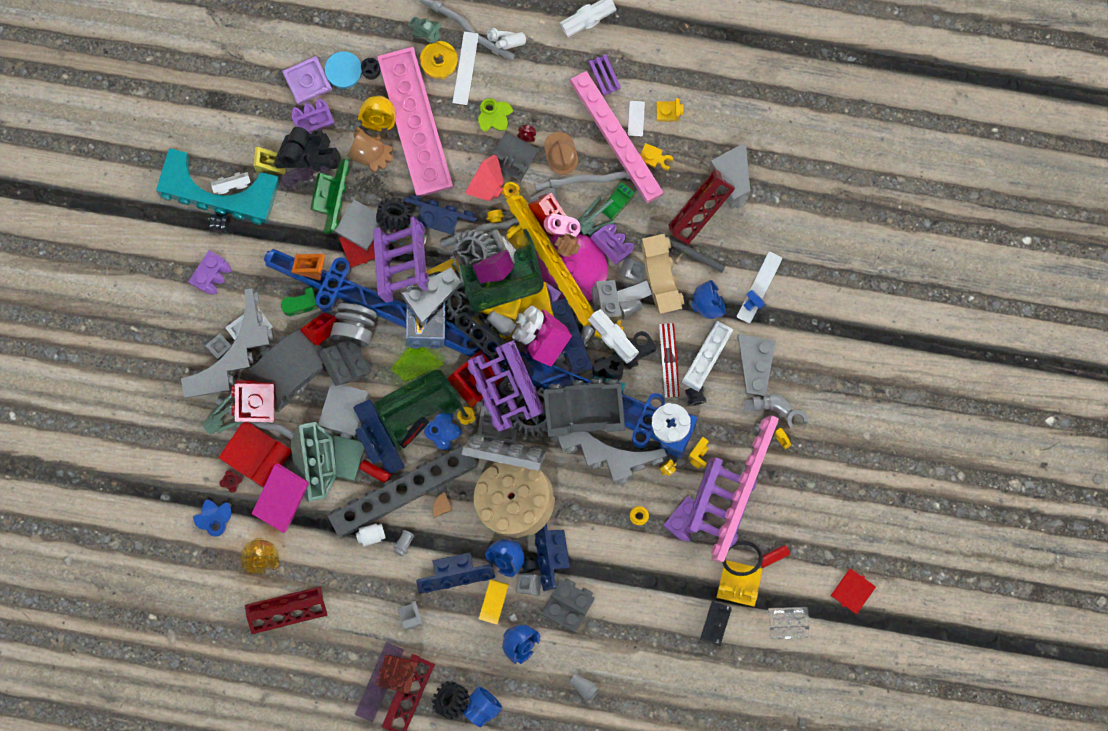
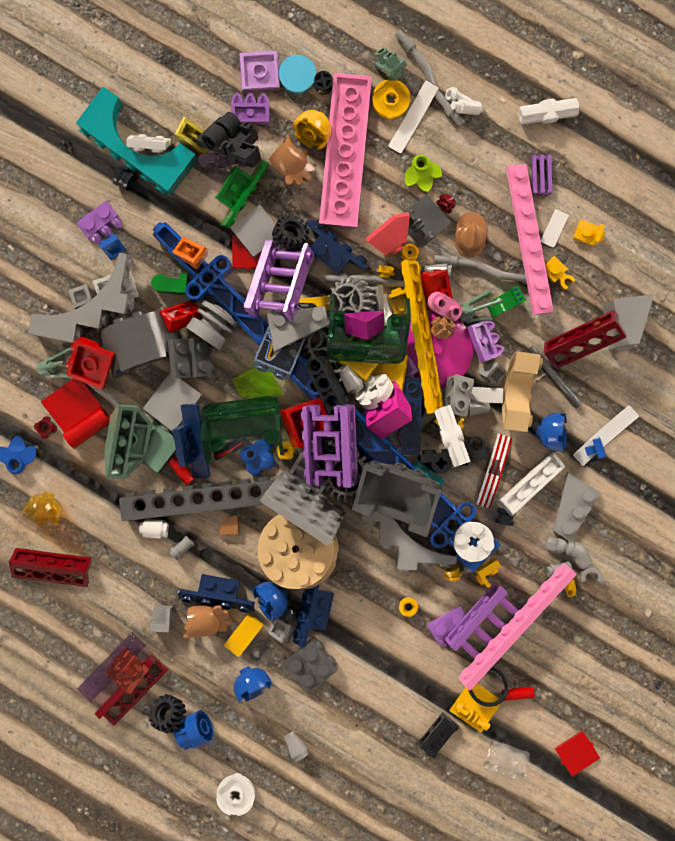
camera: 20 degrees right, 10 degrees up
dark pink tile [252,463,309,533] -> none
none -> blue tile [99,234,127,260]
none -> medium nougat piece [183,605,232,639]

